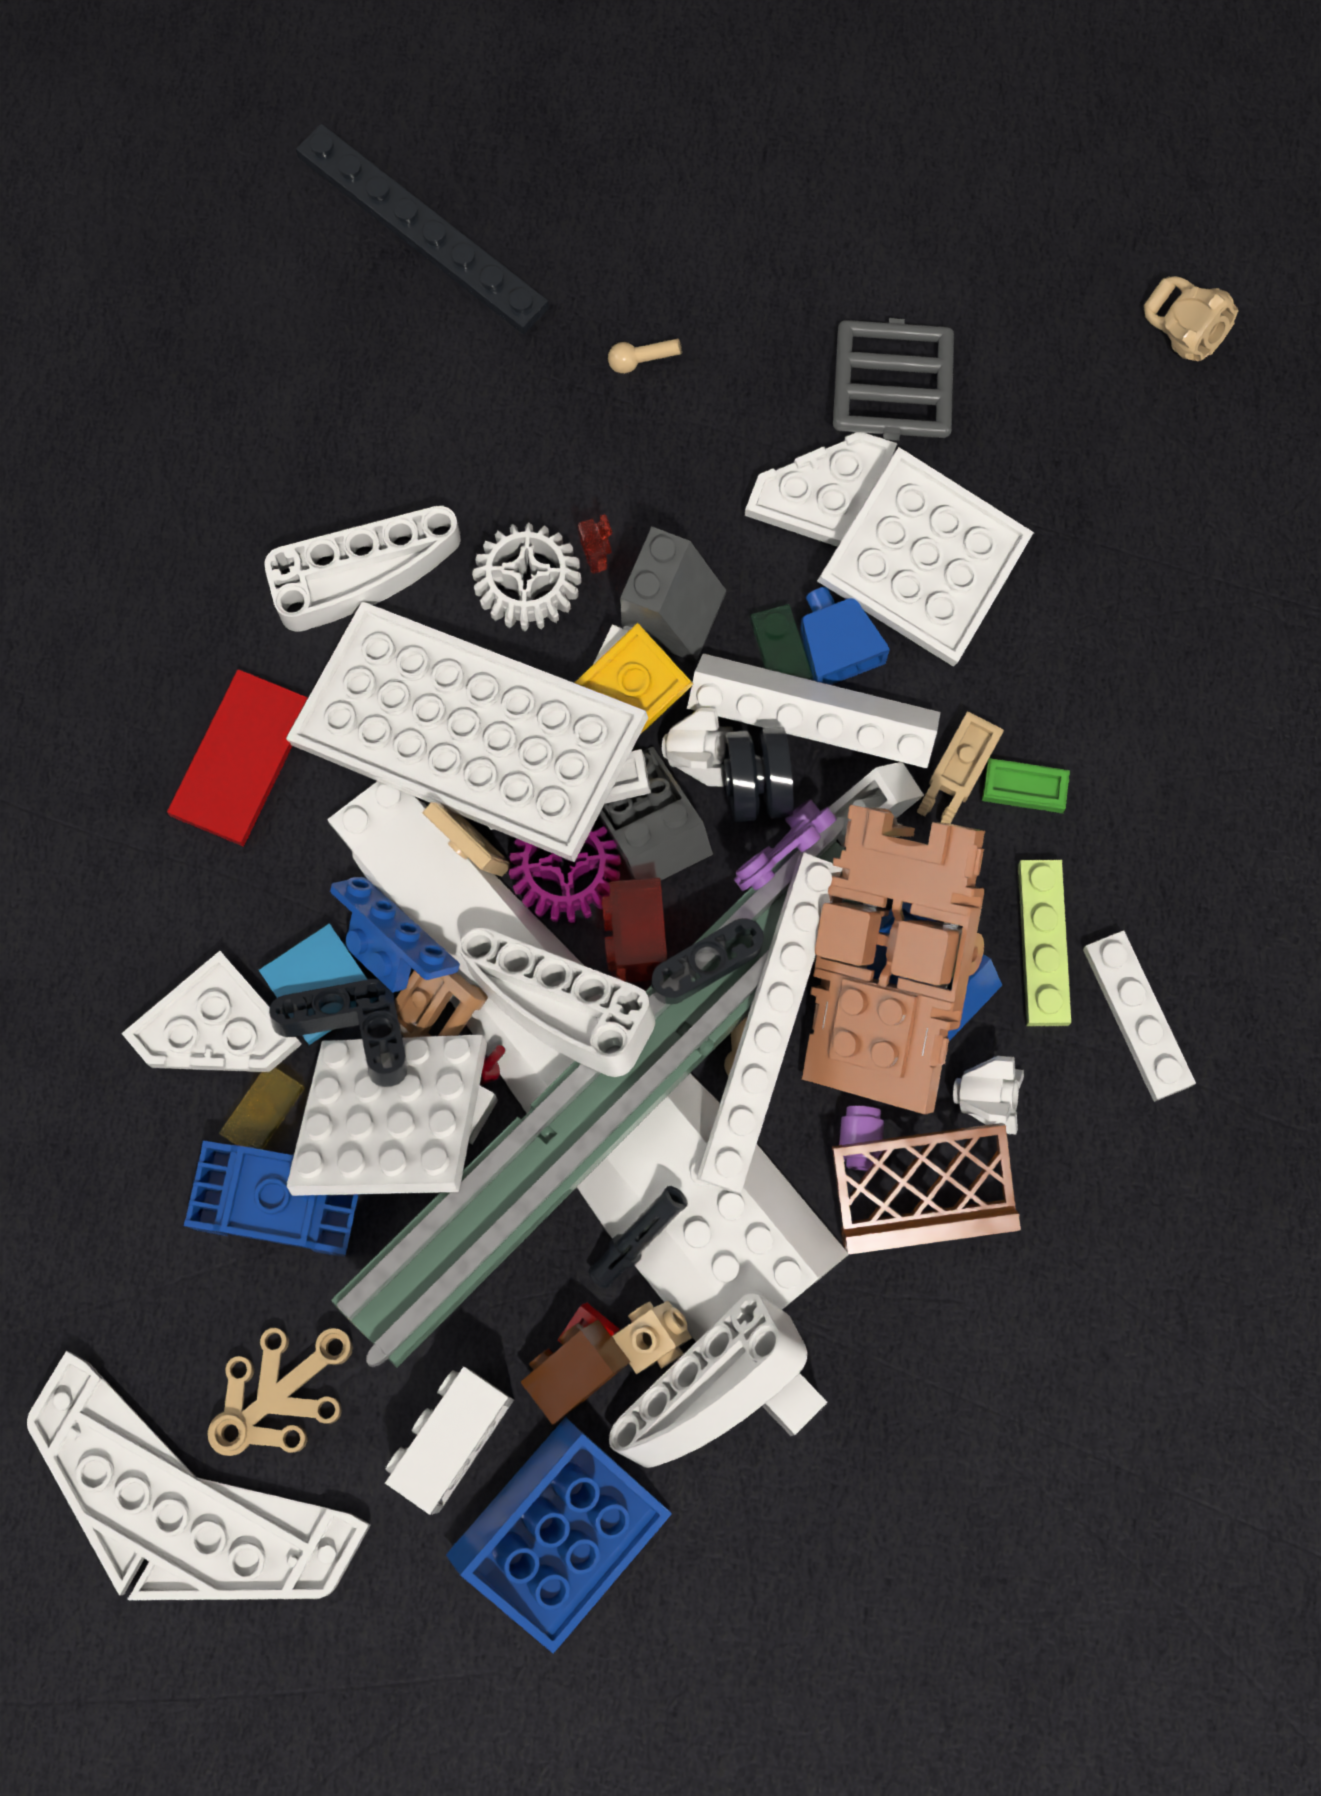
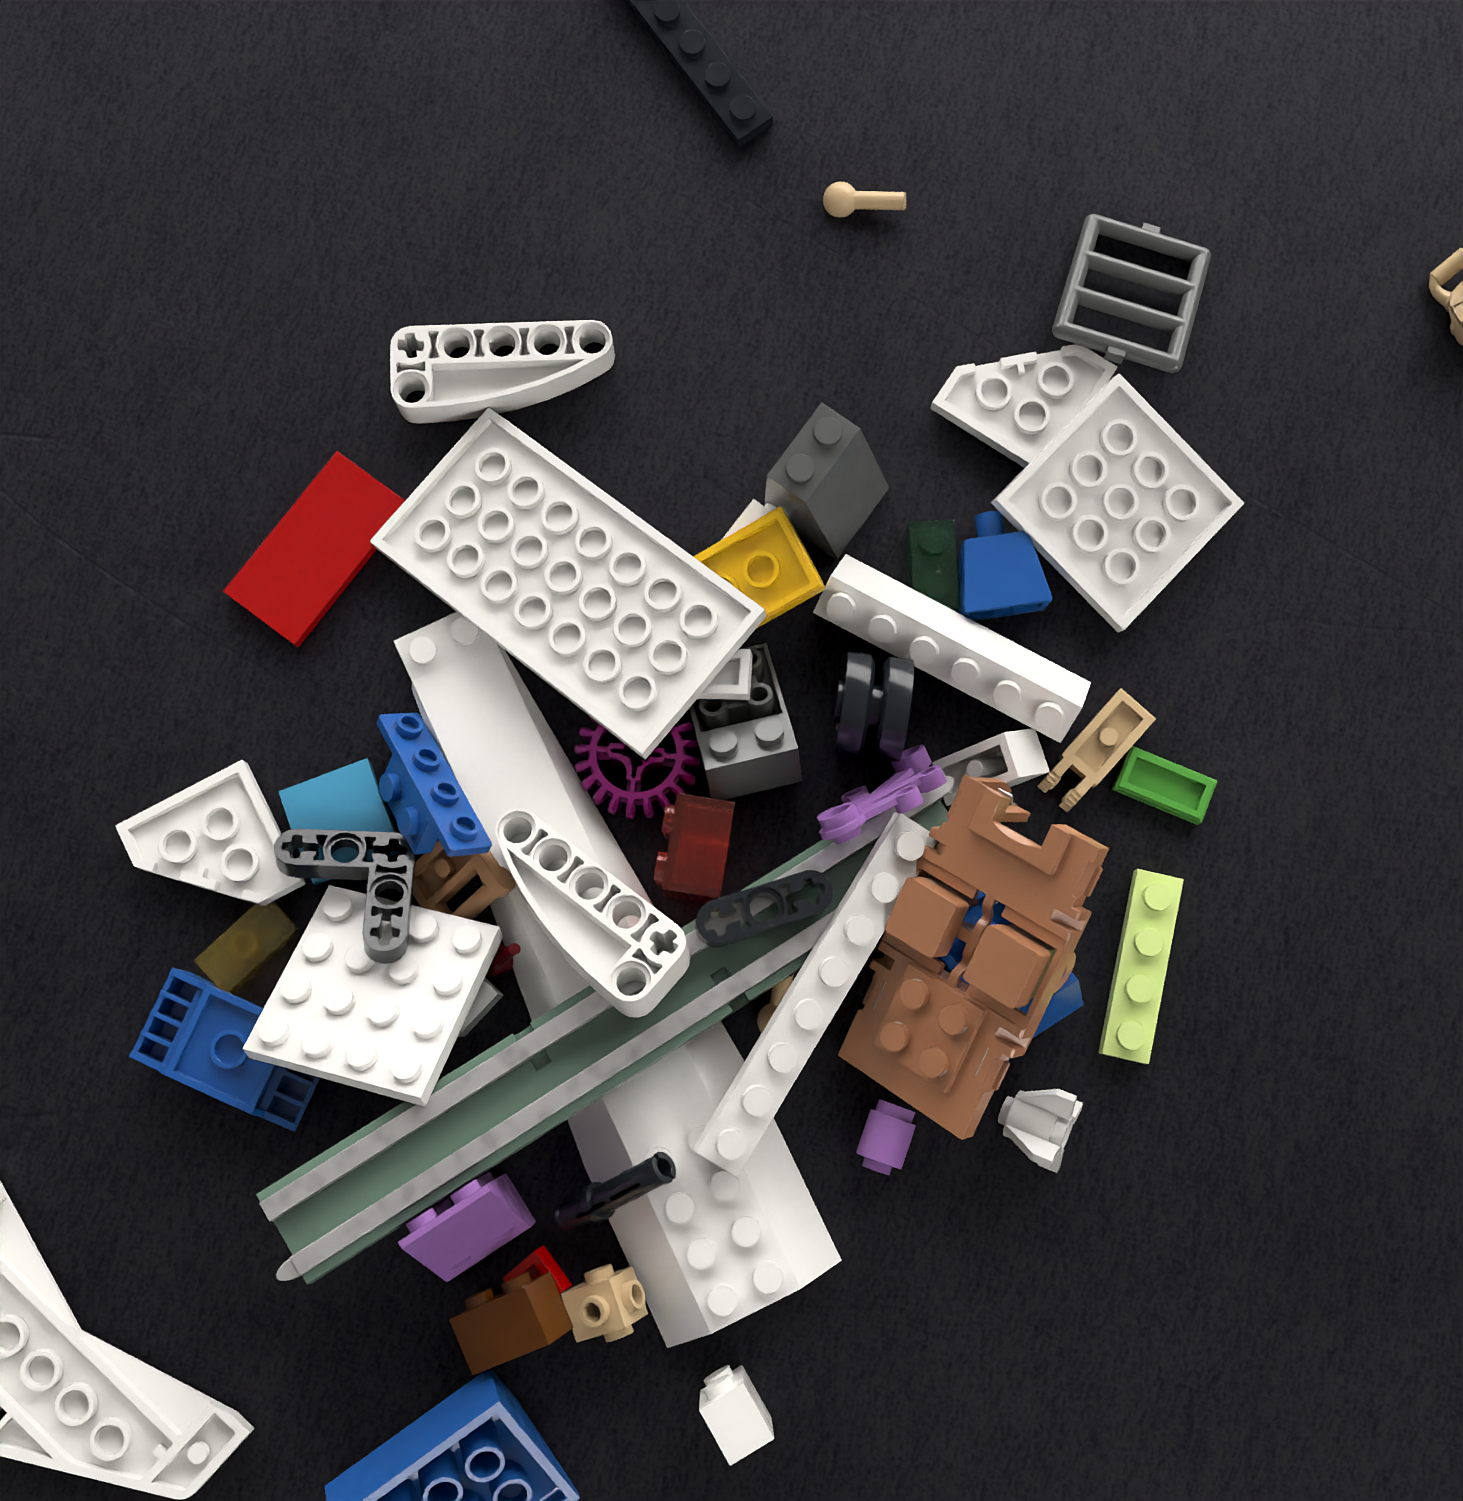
camera: 10 degrees right, 5 degrees up
tan plant [208,1328,353,1456] -> none
white brick [385,1367,514,1515] -> none
tan plate [422,802,512,876] -> none
white gear [472,522,581,631] -> none
clear red plate [578,514,612,574] -> none
white beam [609,1293,807,1468] -> none
white brick [662,708,733,787] -> none
fence [832,1123,1021,1254] -> none
white plate [1083,930,1196,1102] -> none
none -> medium lavender slope [398,1172,536,1282]

